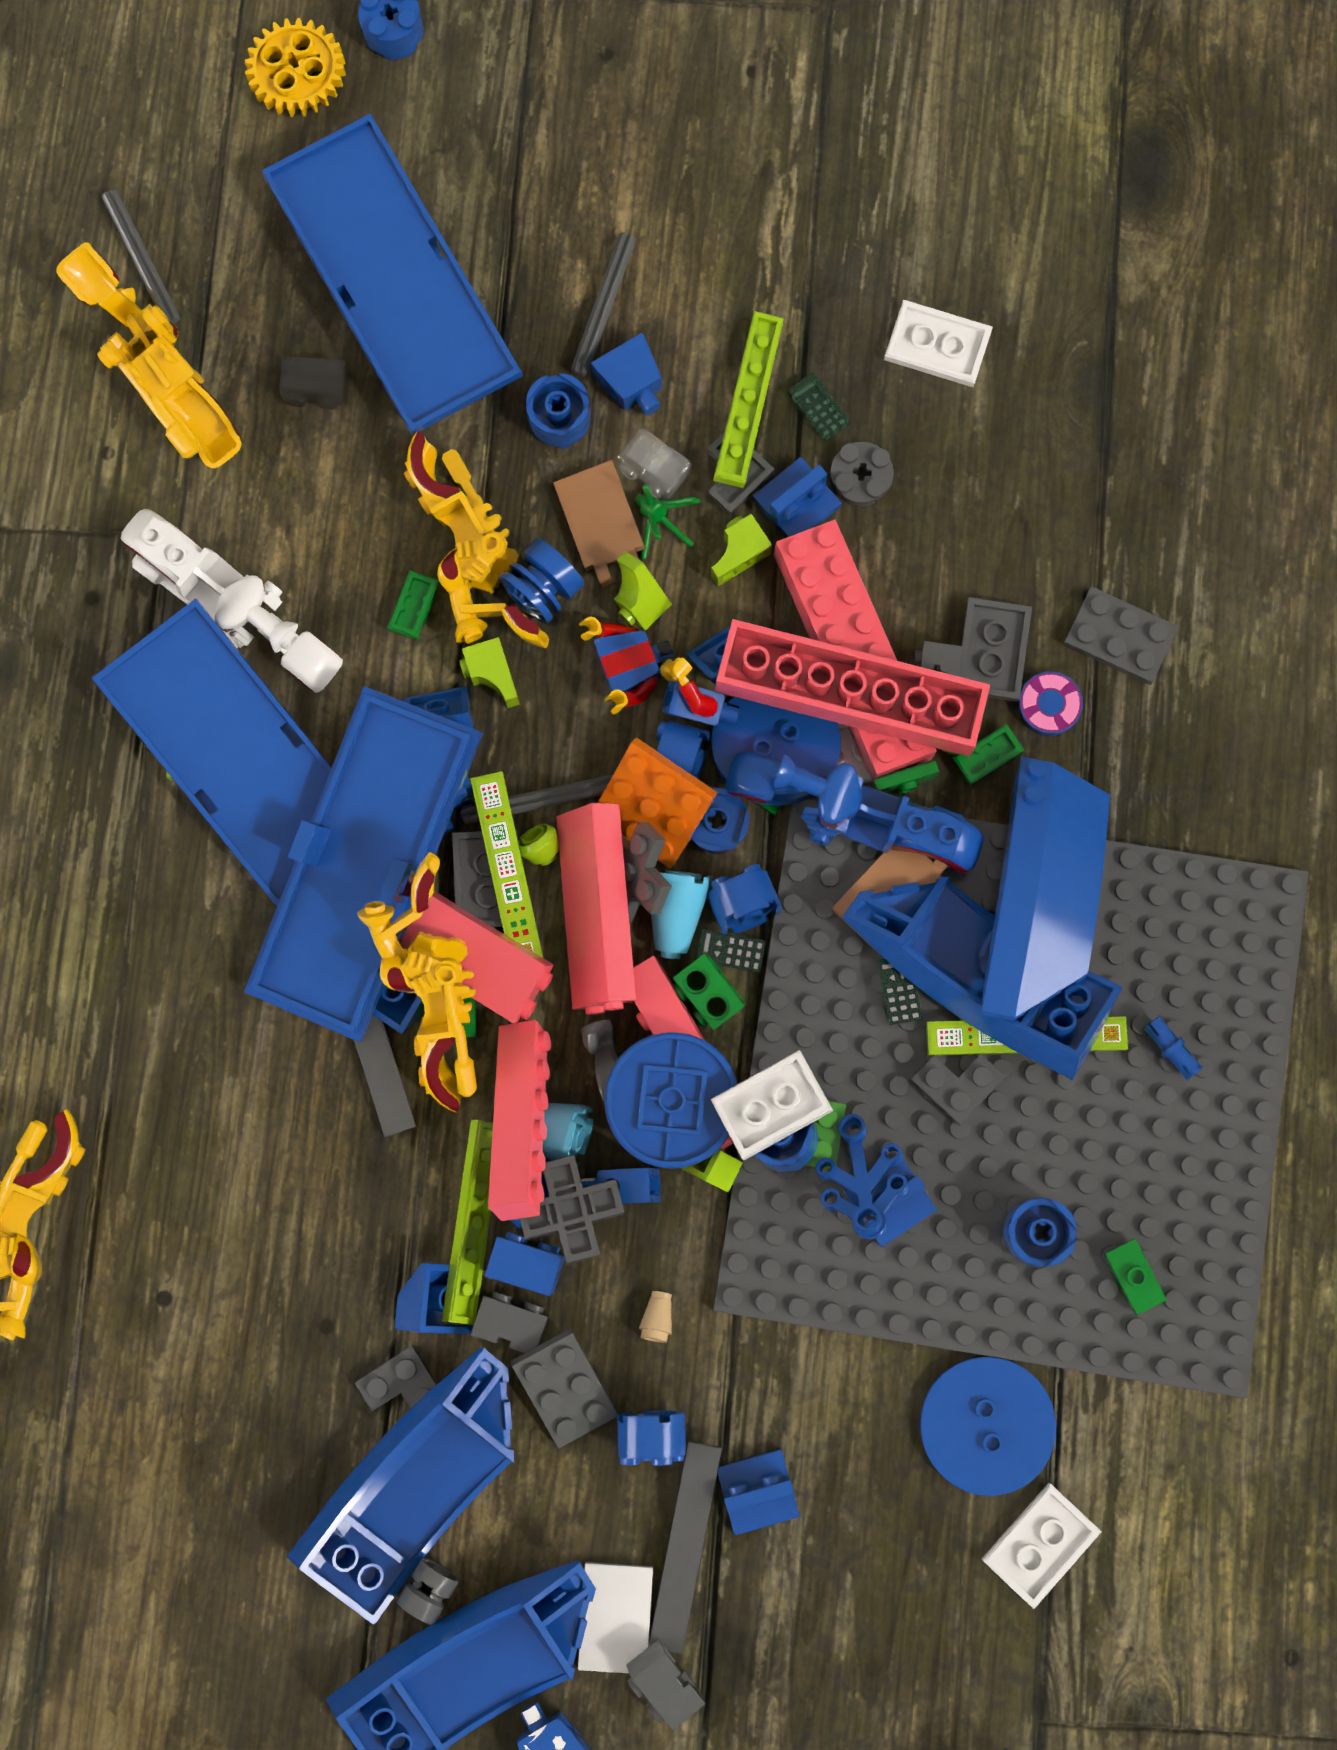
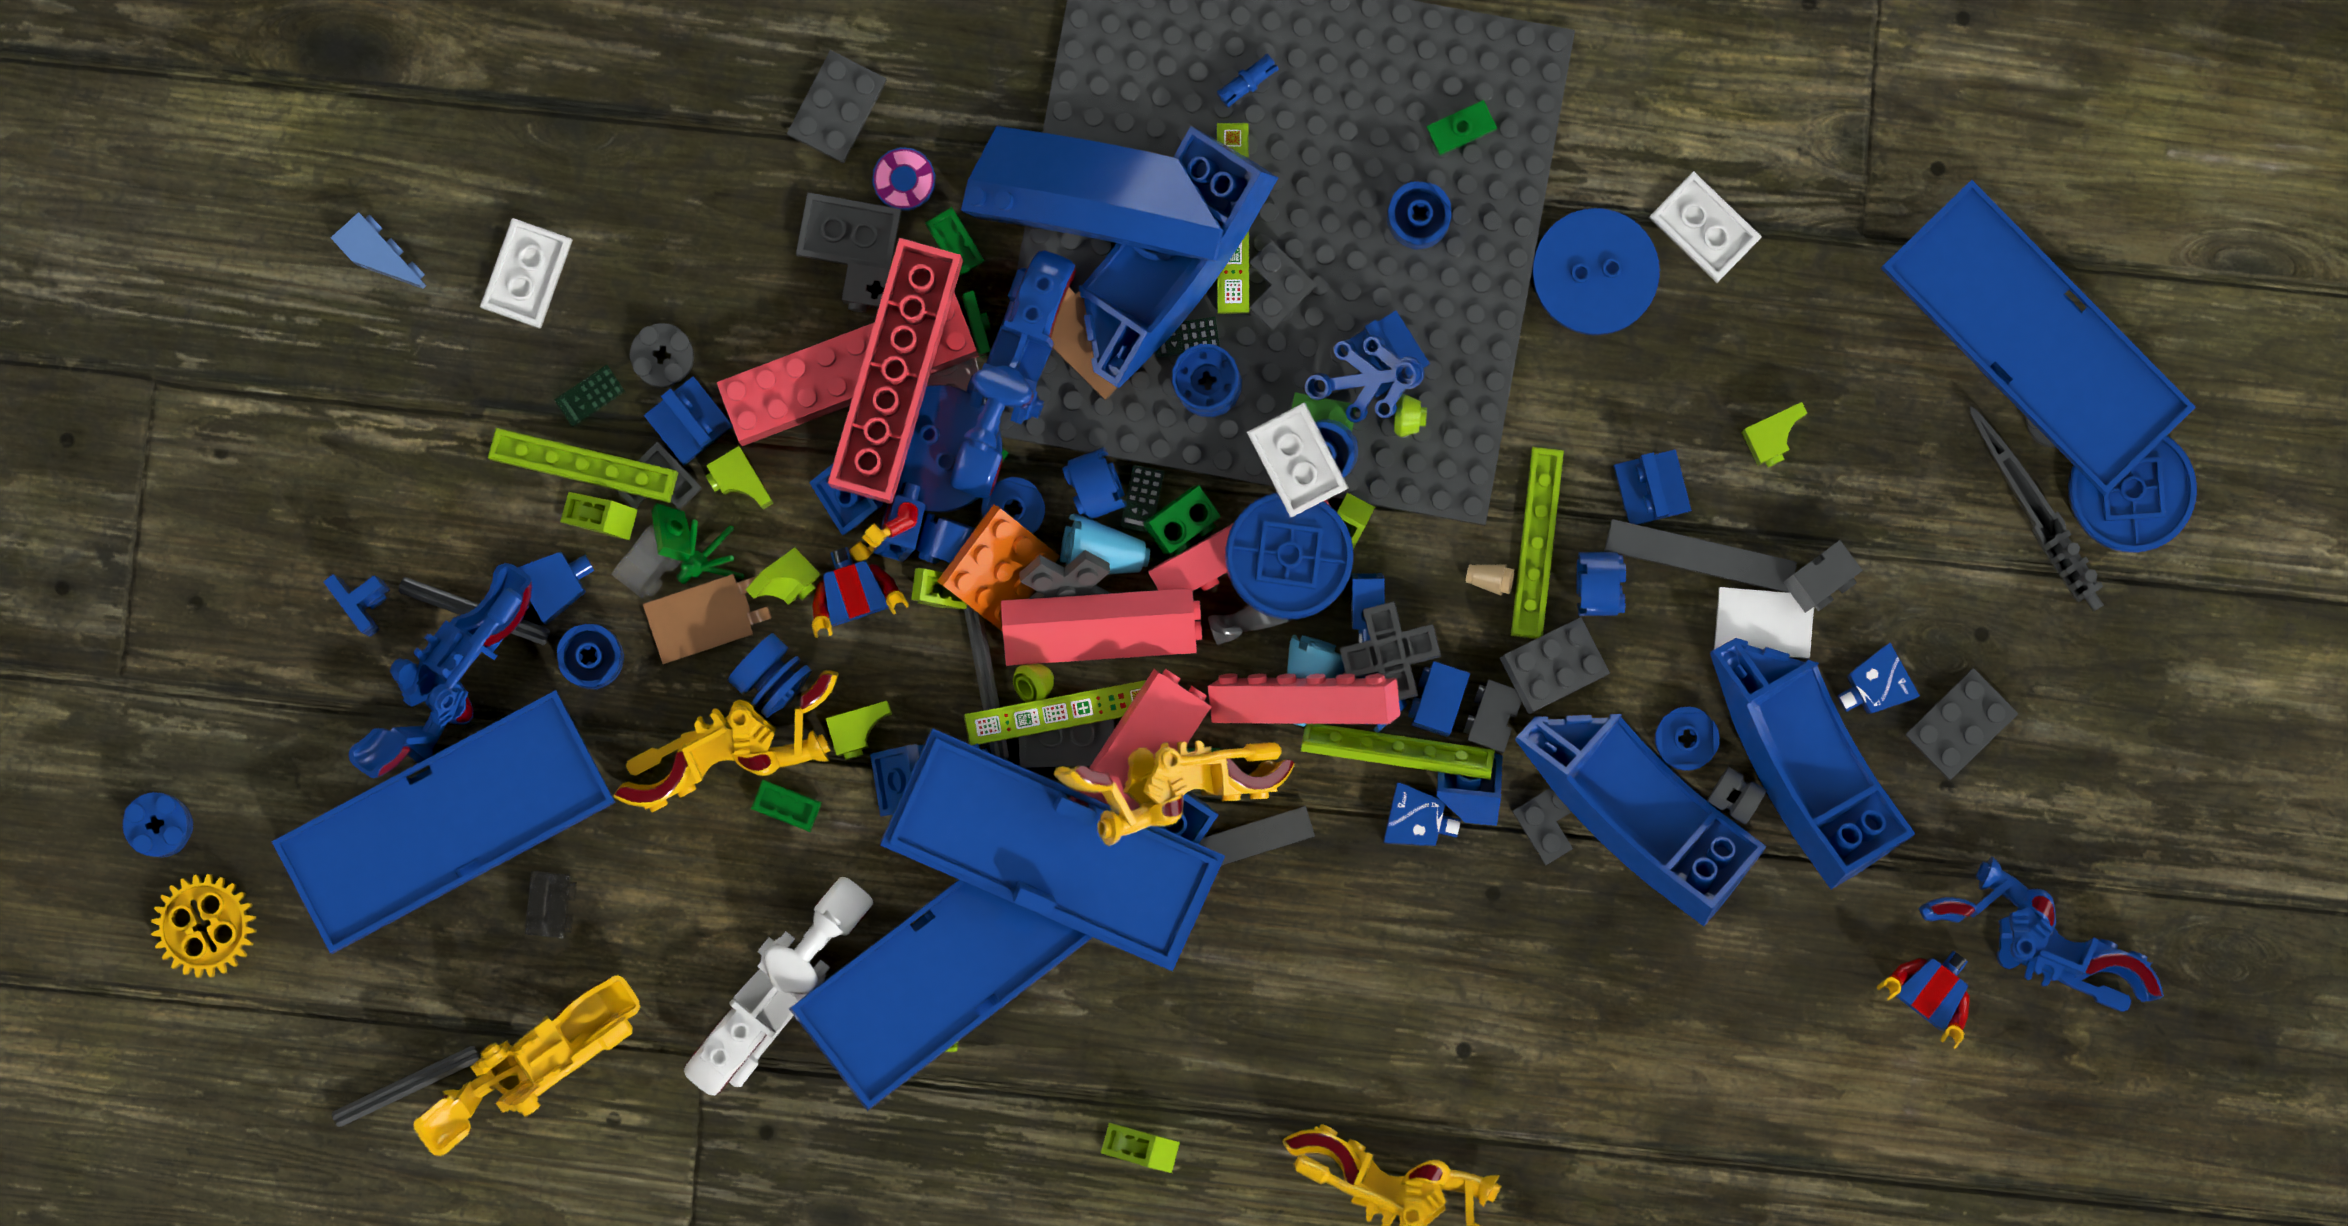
camera: 90 degrees left, 5 degrees up
none -> blue bracket [323,574,390,637]
none -> medium blue slope [330,212,426,289]
none -> blue piece [349,563,532,778]
none -> lime arch [560,492,638,540]
none -> green plate [651,503,692,563]
none -> lime arch [911,568,967,609]
none -> lime arch [1101,1122,1180,1173]
none -> blue wheel [1172,344,1242,417]
none -> blue torso [1383,783,1461,846]
none -> lime cone [1394,394,1427,437]
none -> lime tile [1511,447,1564,639]
none -> blue plate [1655,707,1720,771]
none -> lime arch [1742,402,1807,468]

